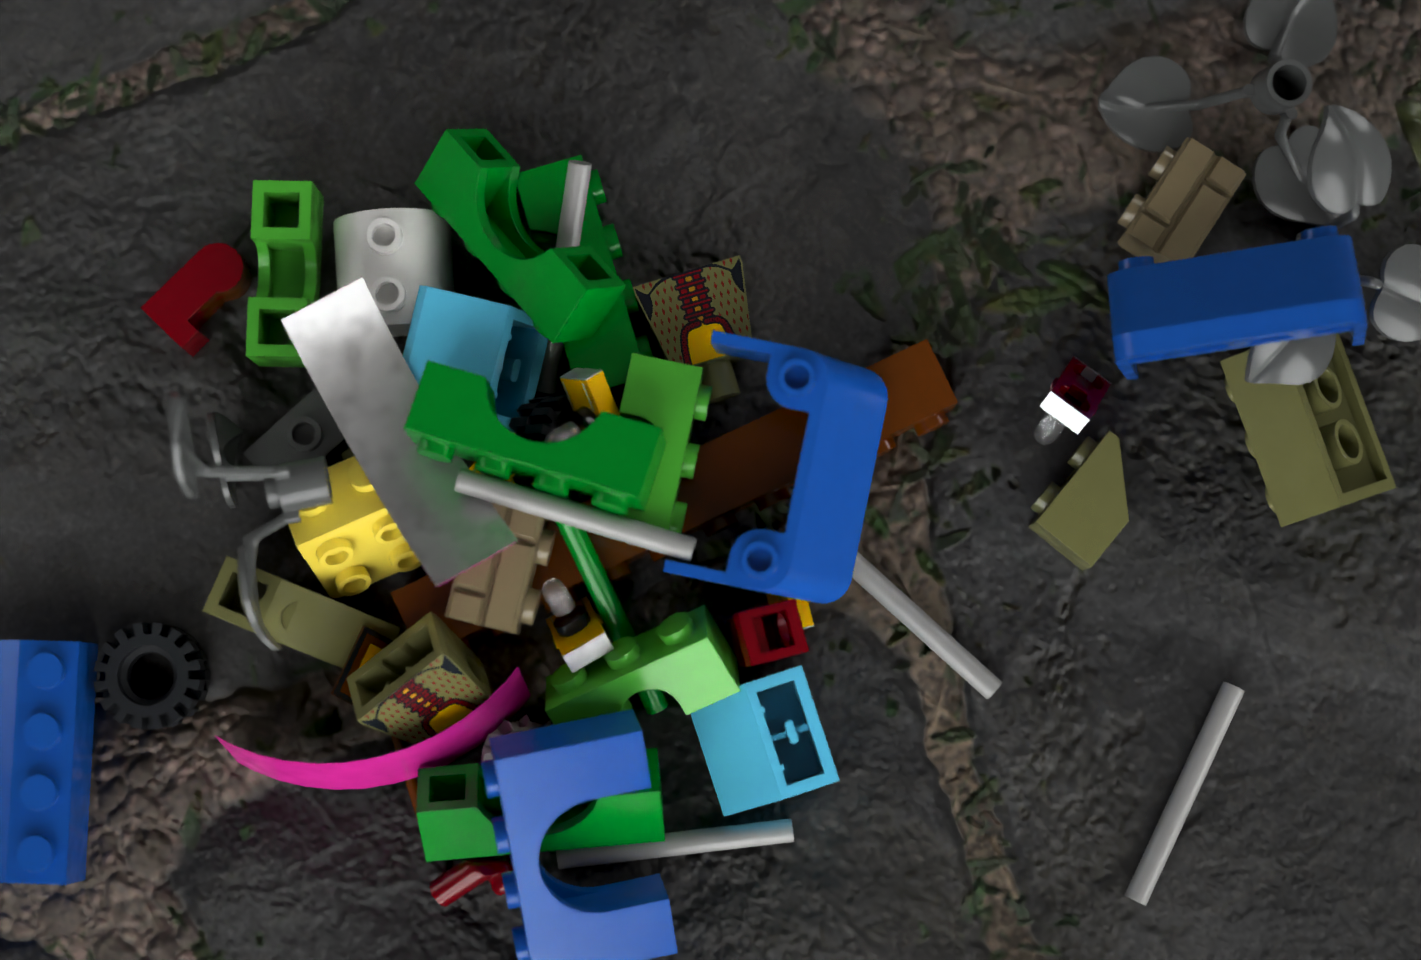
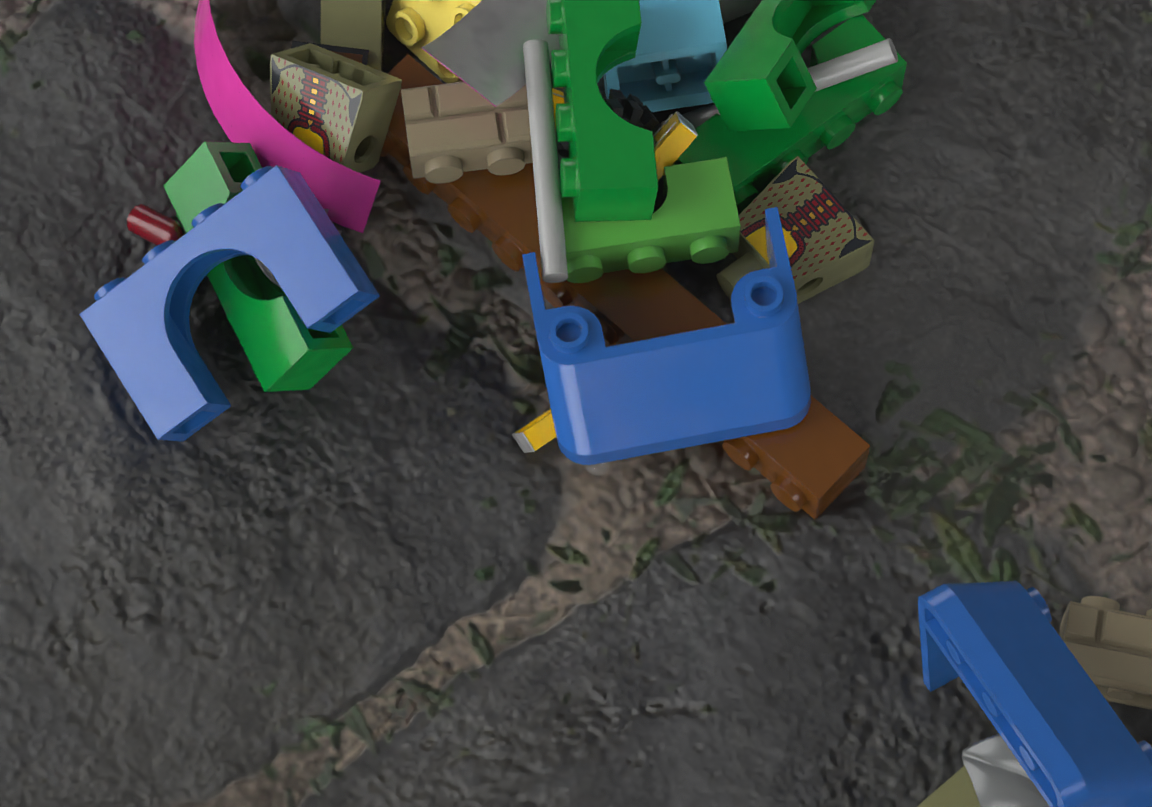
camera: 70 degrees right, 15 degrees down
piece [542,578,614,673] -> none
bright green arch [545,605,740,725] -> none
green bar [556,498,668,715] -> none
light grey bar [556,818,794,869] -> none
medium azure slope [691,665,840,817] -> none
dark red leg [727,599,809,668] -> none
light grey bar [852,551,1003,699] -> none
olive slope [1028,431,1129,571] -> none
piece [1034,356,1112,445] -> none

